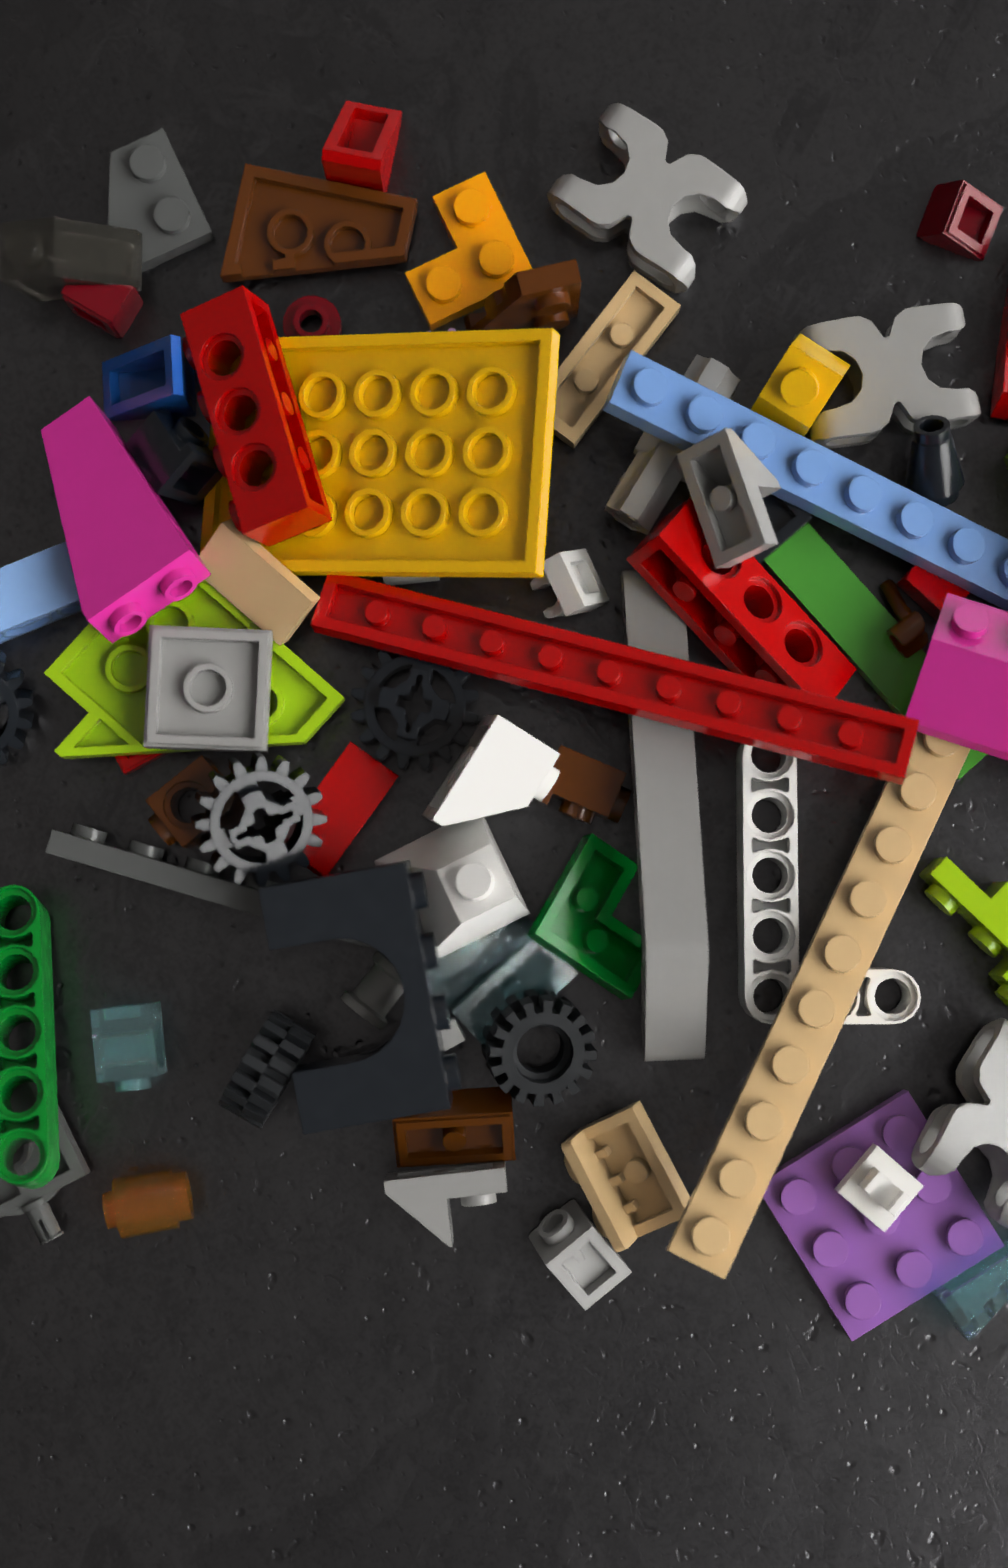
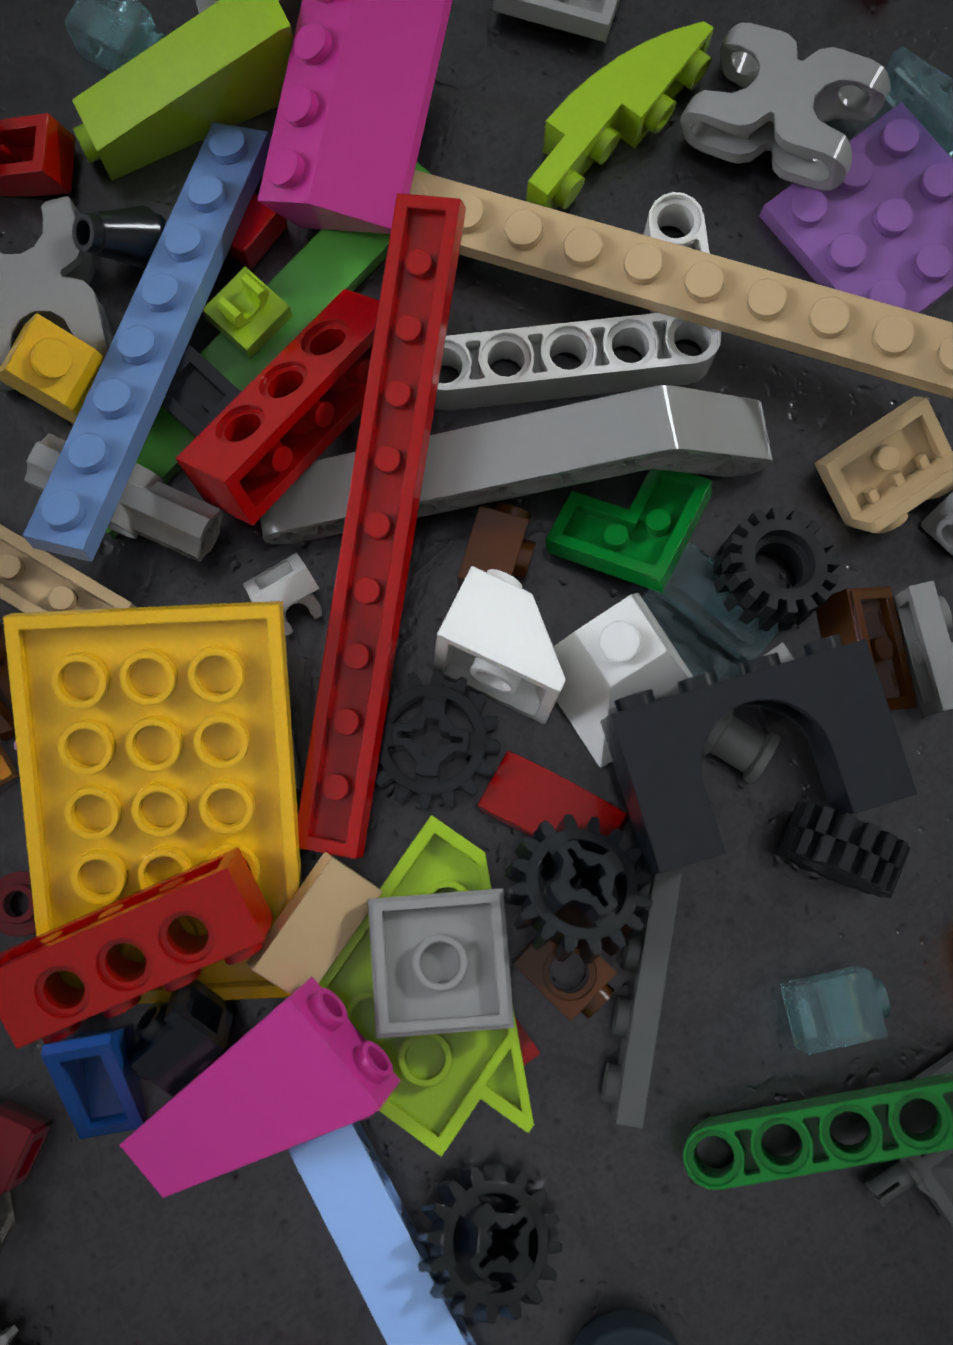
camera: 100 degrees left, 5 degrees down
light grey slope [677,428,781,568] -> none
white tile [834,1143,924,1233] -> none
reddish brown hand [881,580,929,658] -> none
none -> lime tile [203,267,293,359]

